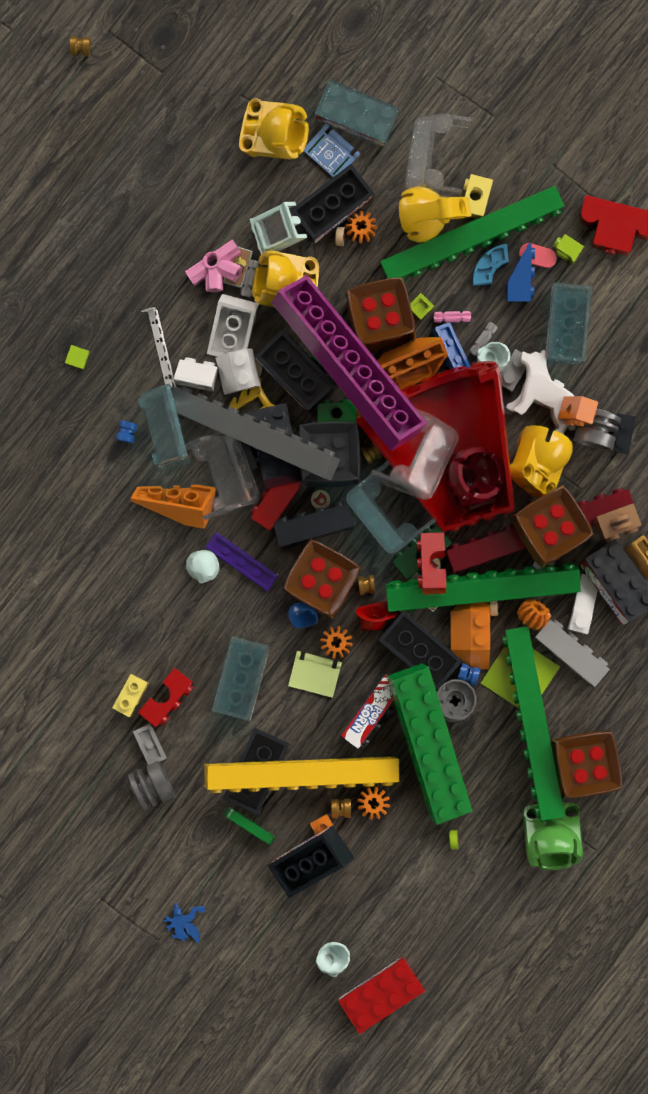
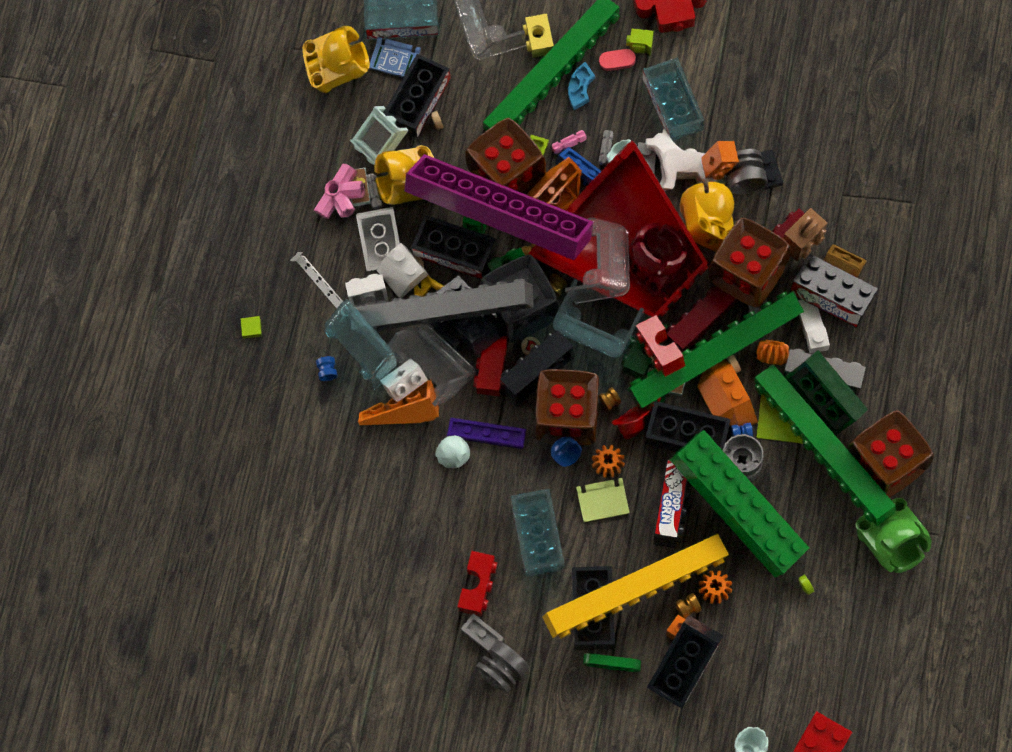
camera: 25 degrees left, 15 degrees down
pearl gold wheel [70,36,91,56] -> none
light yellow brick [113,674,149,717] -> none
orange gear [345,211,377,244] -> none
yellow piece [399,186,471,243] -> none
blue slope [506,244,535,302] -> none
none -> white brick [380,358,428,402]
none -> dark green slope [785,350,868,436]

